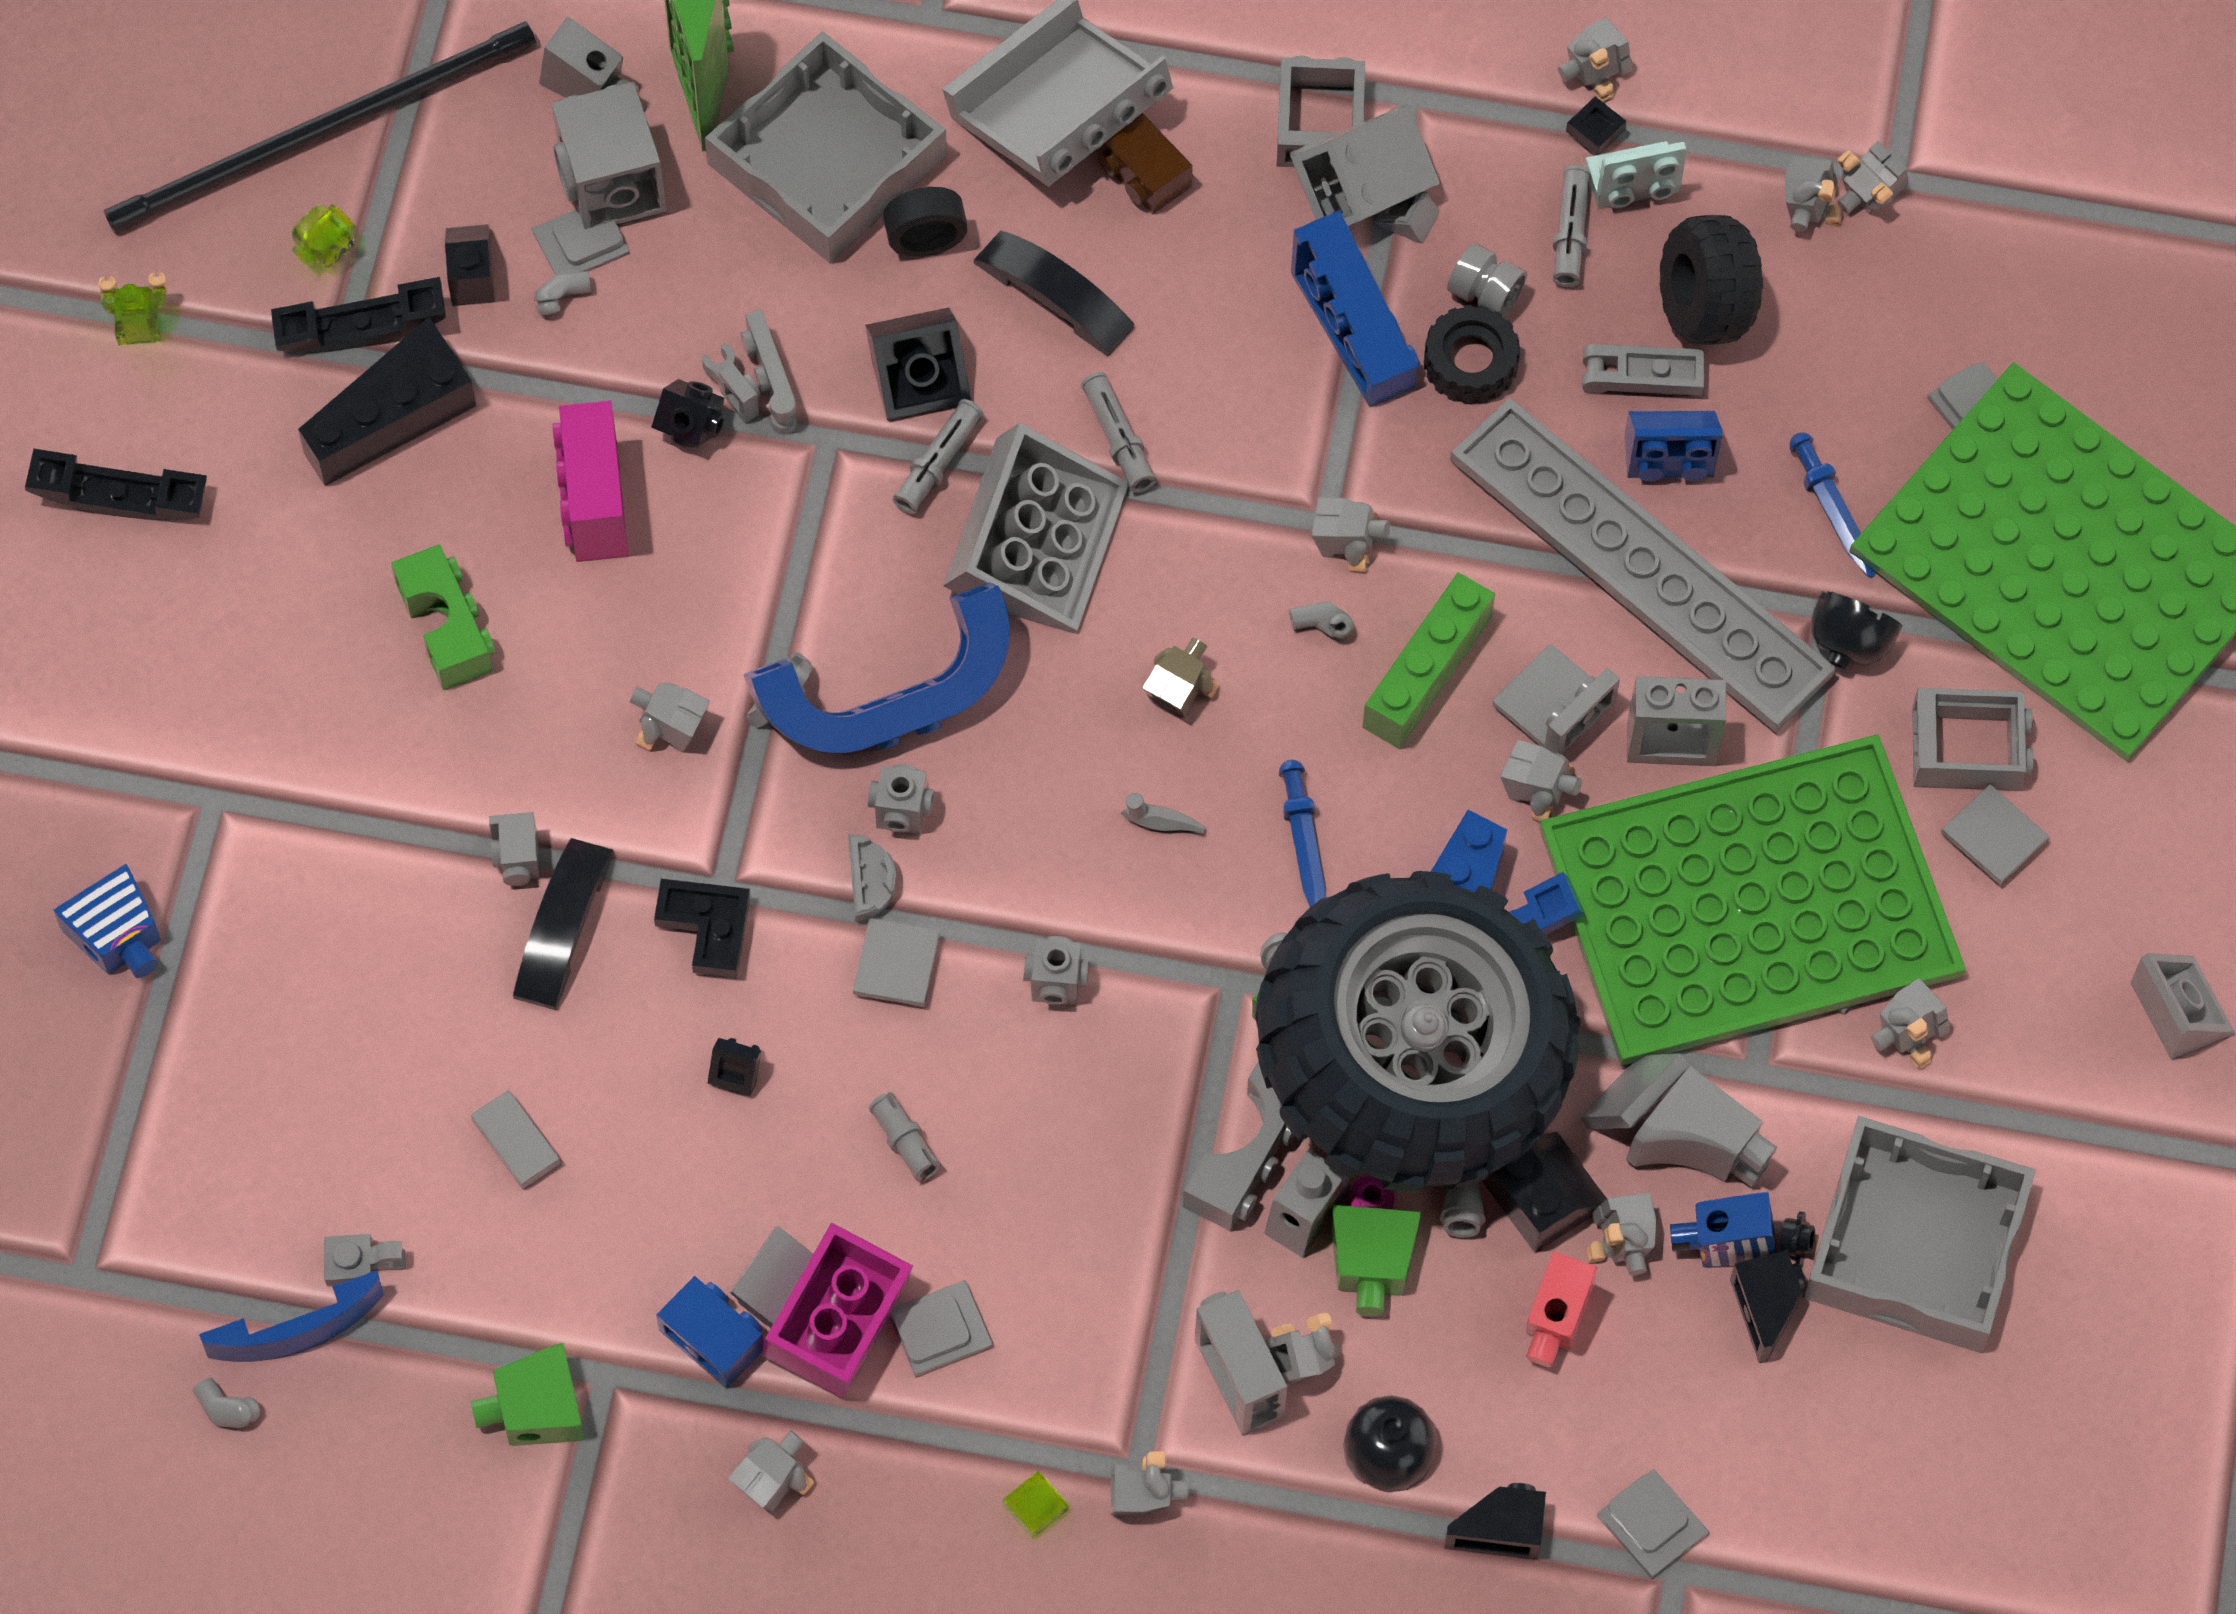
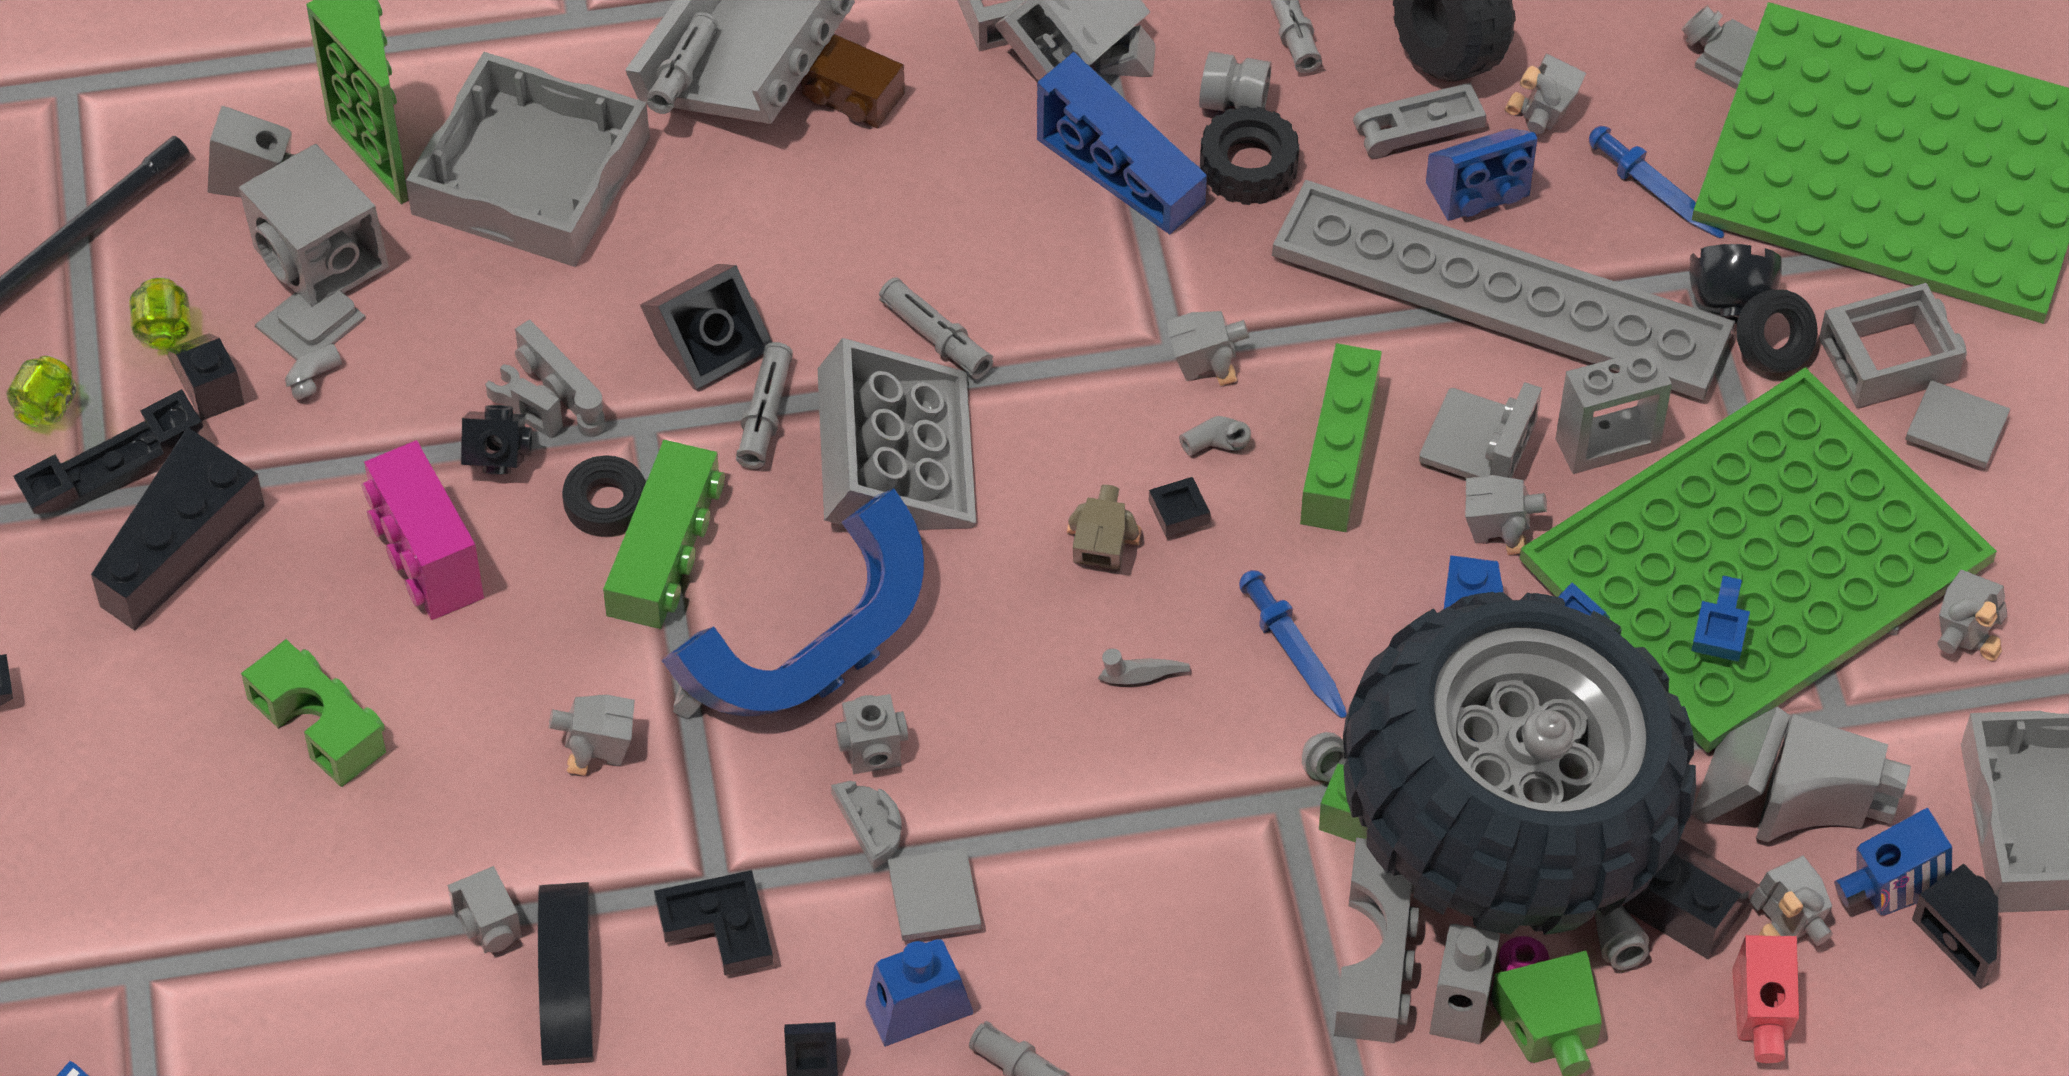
camera: 20 degrees left, 10 degrees down
black tyre [883,187,967,257] -> none
black slope [974,231,1134,357] -> none
light grey brick [1023,936,1089,1005] -> none
black plate [1780,1211,1815,1265] -> none
none -> clear neon green head [129,278,191,350]
none -> black tyre [562,455,646,536]
none -> bright green brick [603,440,725,629]
none -> light grey pin [646,12,718,114]
none -> blue torso [865,939,973,1047]
none -> black plate [1148,477,1210,537]
none -> light grey piece [1505,53,1586,134]
none -> light grey plate [1681,5,1723,46]
none -> blue plate [1691,576,1750,662]
none -> black tyre [1737,290,1818,373]

